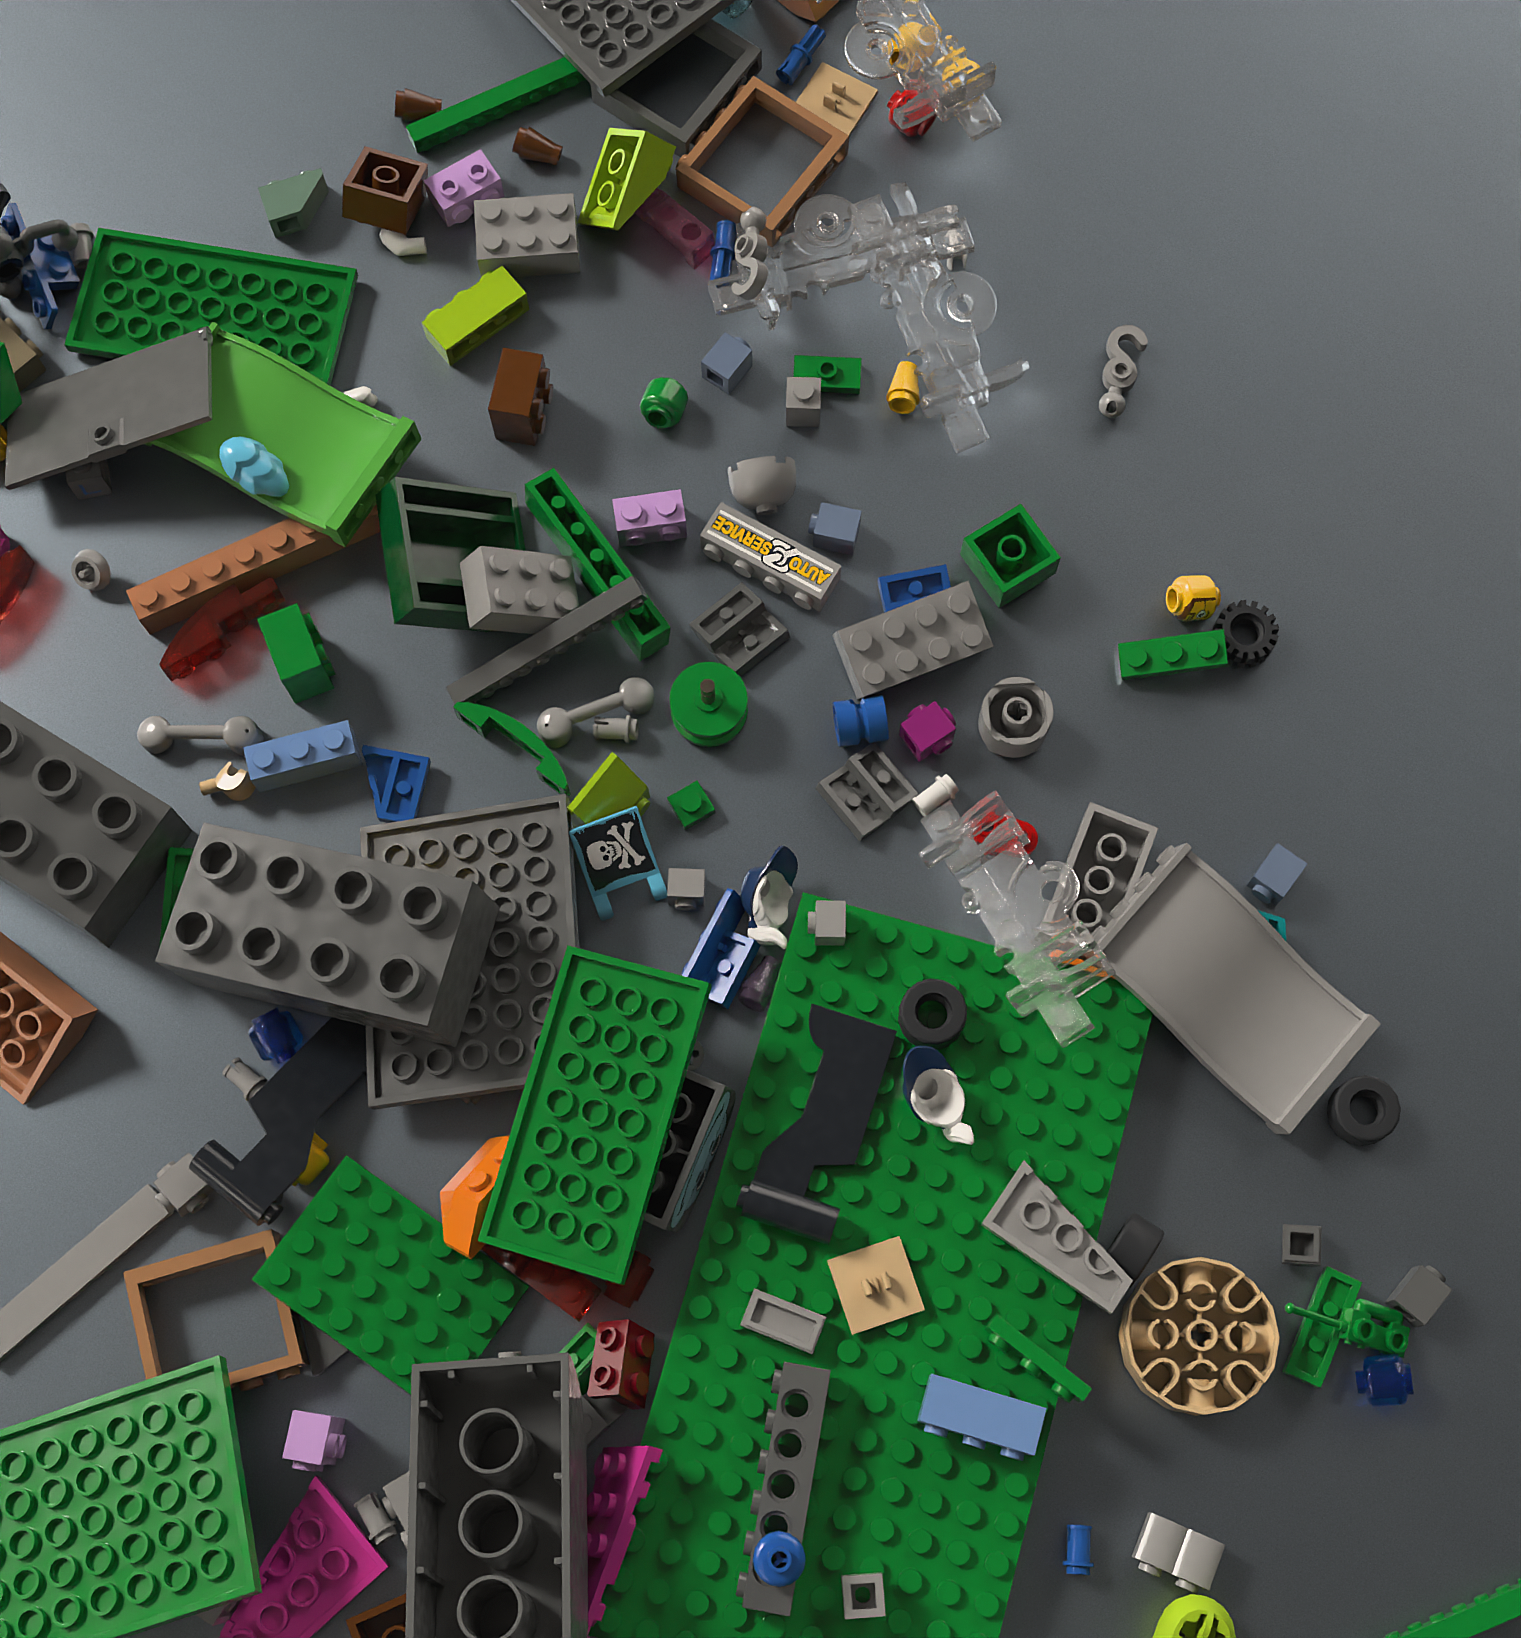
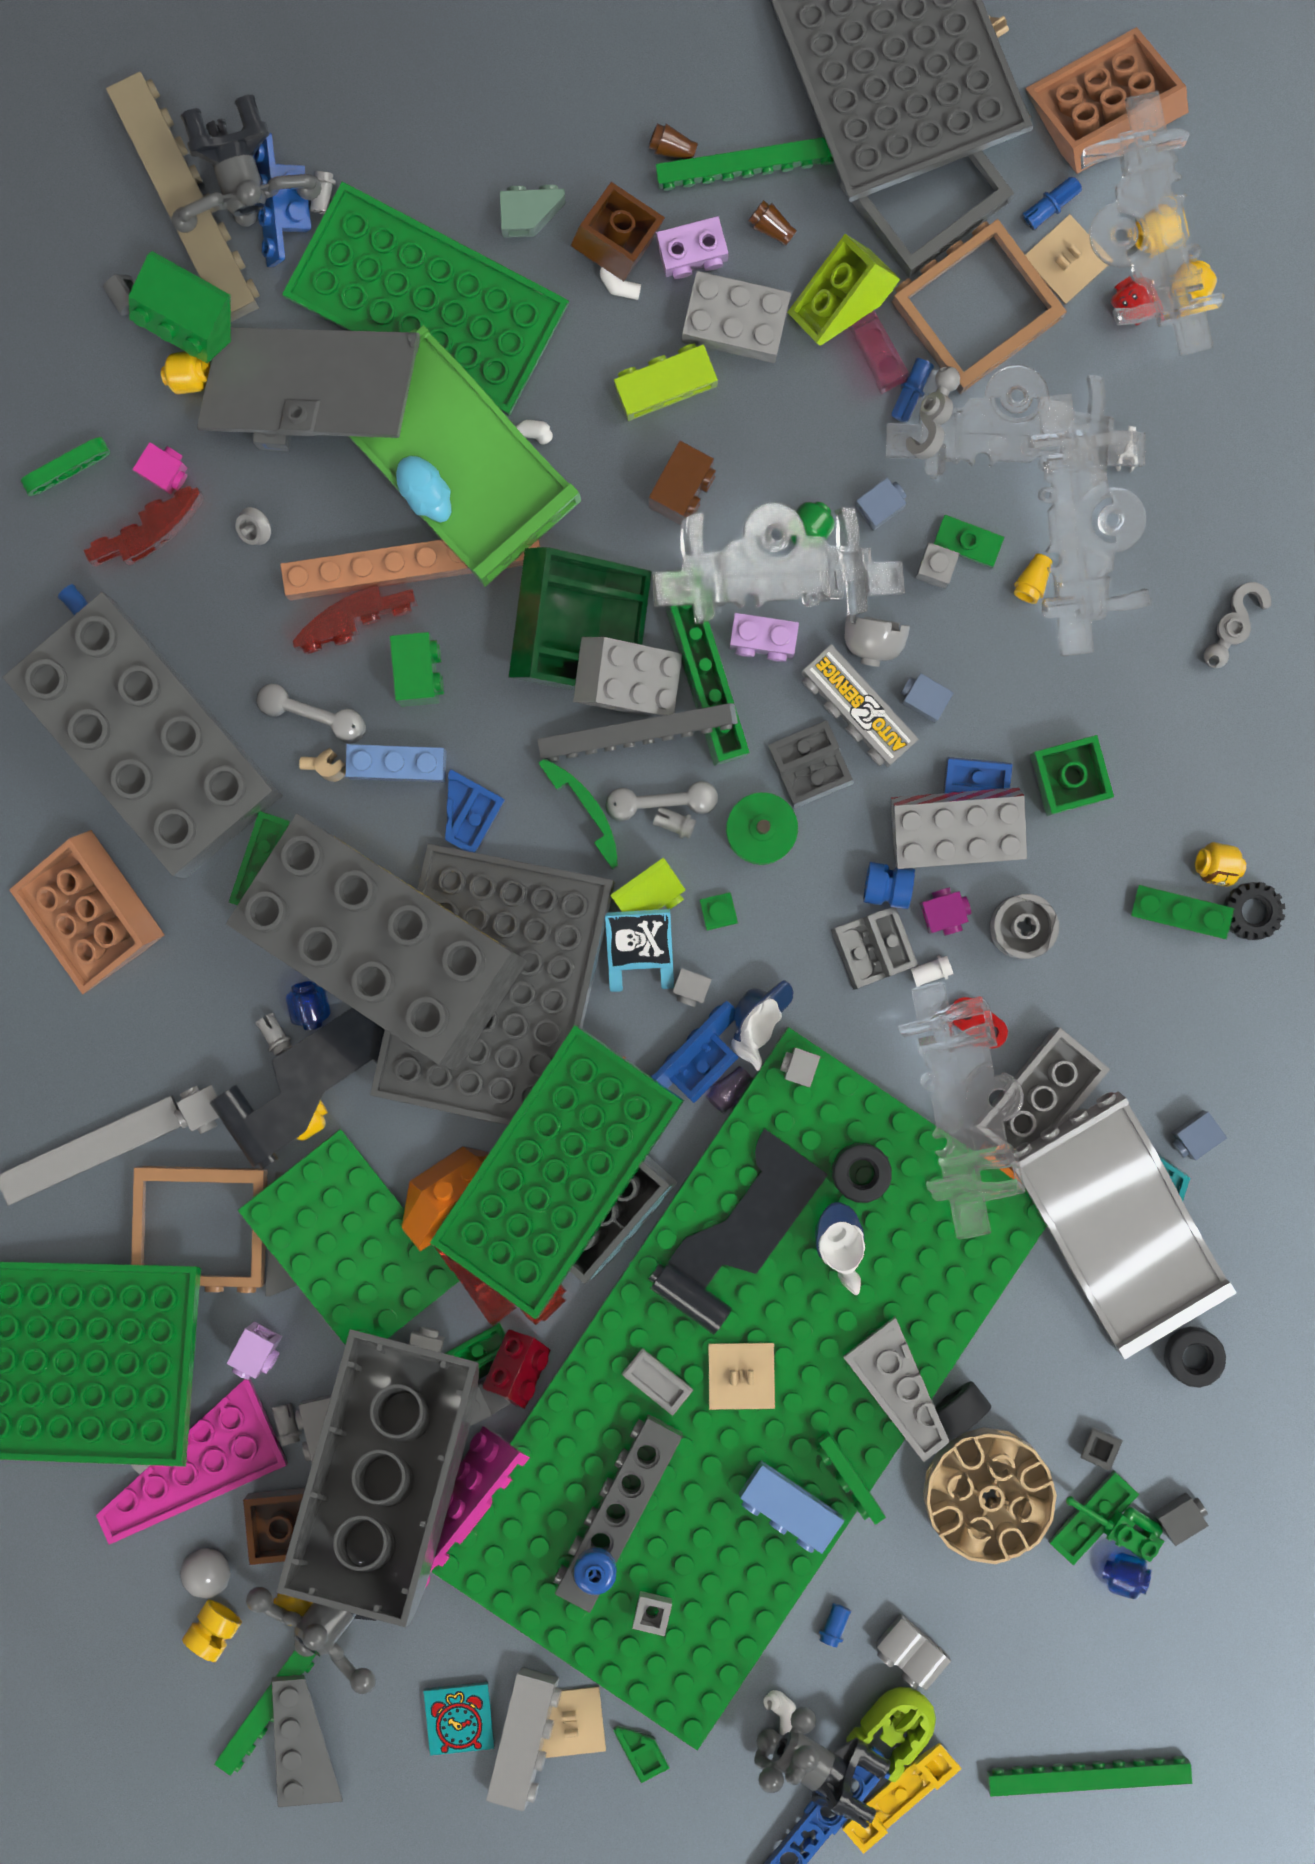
camera: 15 degrees right, 15 degrees up
none -> clear piece [652,503,905,624]

